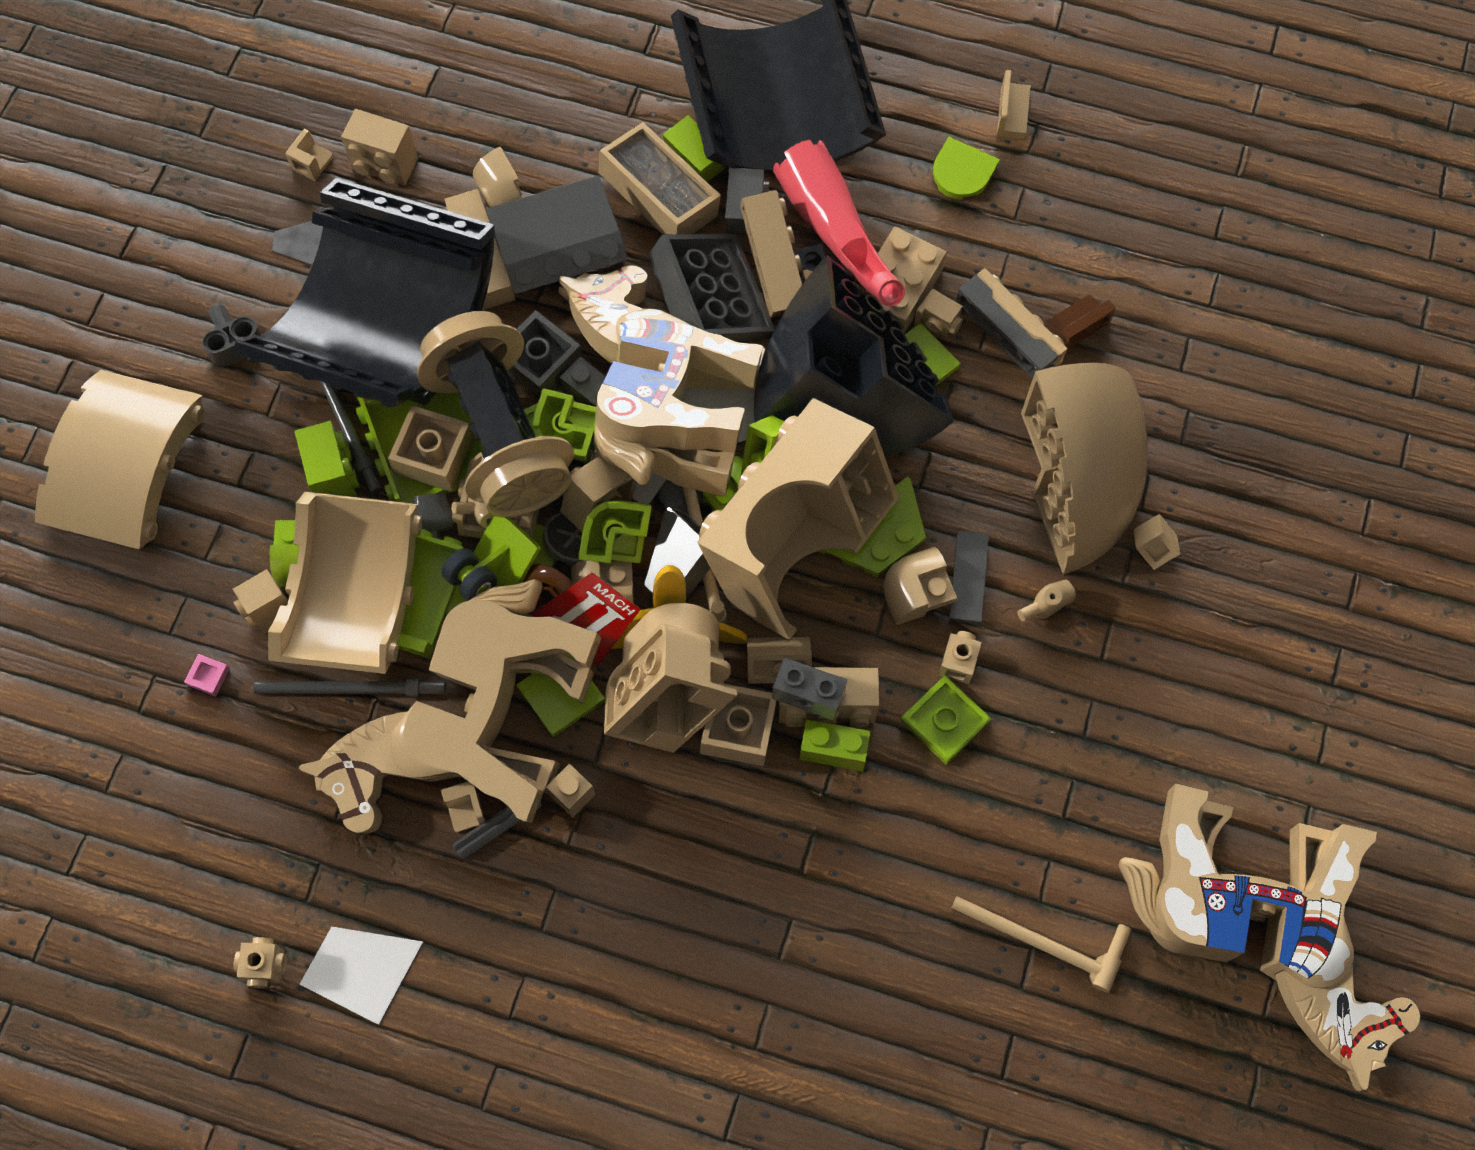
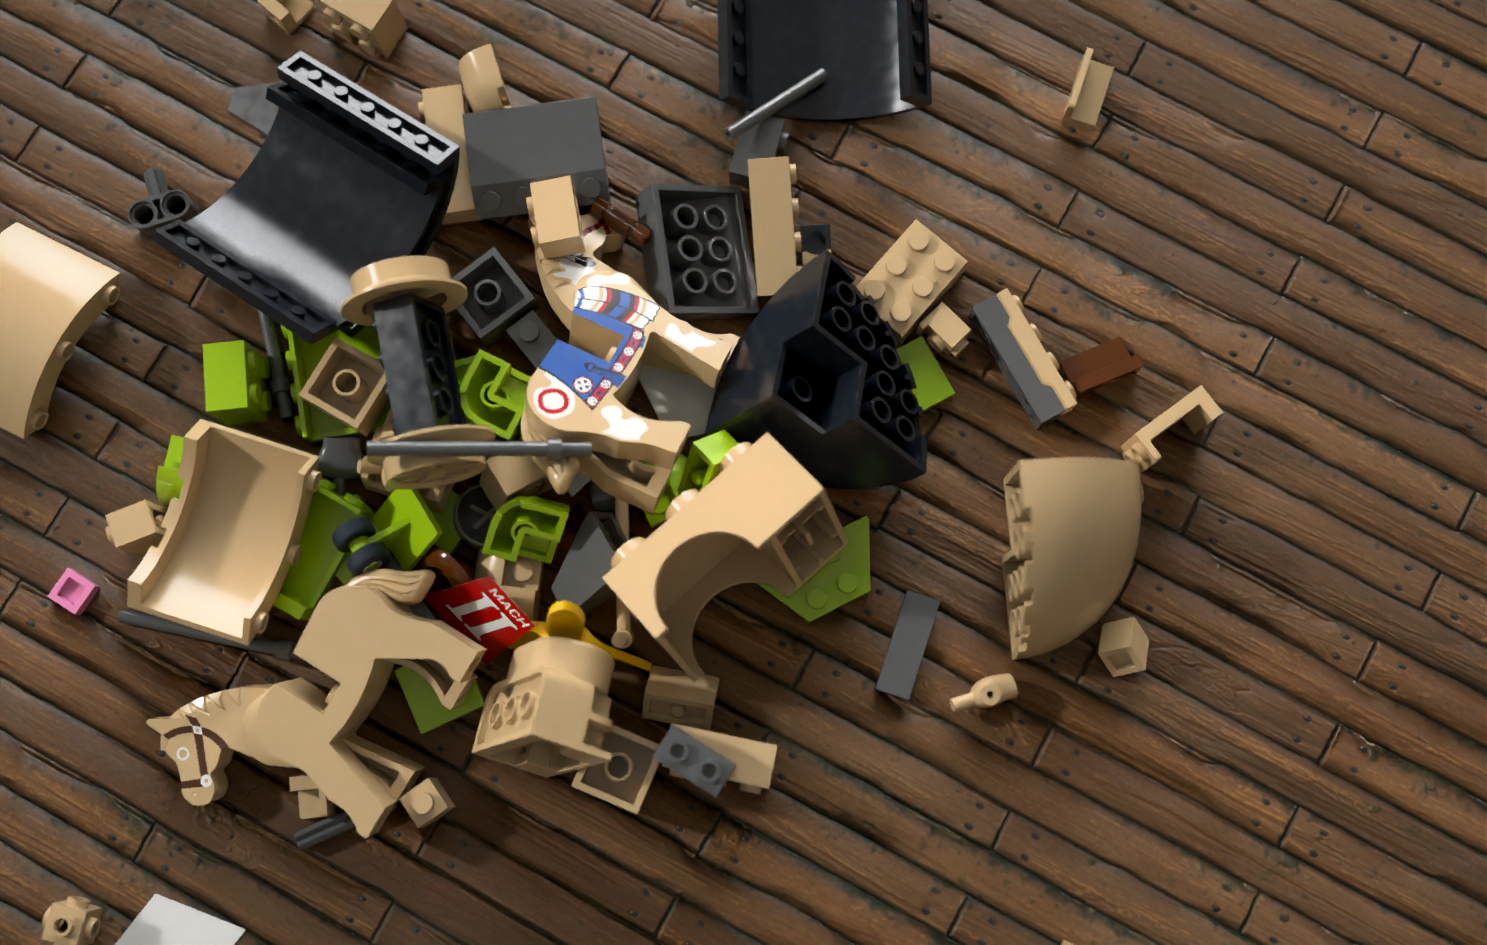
camera: 15 degrees right, 10 degrees up
brick [598,122,721,235] -> none
lime brick [662,115,727,182] -> none
coral brick [773,140,905,307] -> none
lime brick [799,719,871,772] -> none
tan brick [883,547,957,625] -> none
lime tile [900,675,992,765] -> none
lime tile [932,136,1000,200] -> none
tan brick [938,631,982,685] -> none
none -> dark grey bar [367,438,592,460]
none -> tan brick [526,175,586,259]
none -> reddish brown axle [590,198,652,247]
none -> dark grey piece [723,68,828,141]
none -> tan panel [1120,385,1223,473]

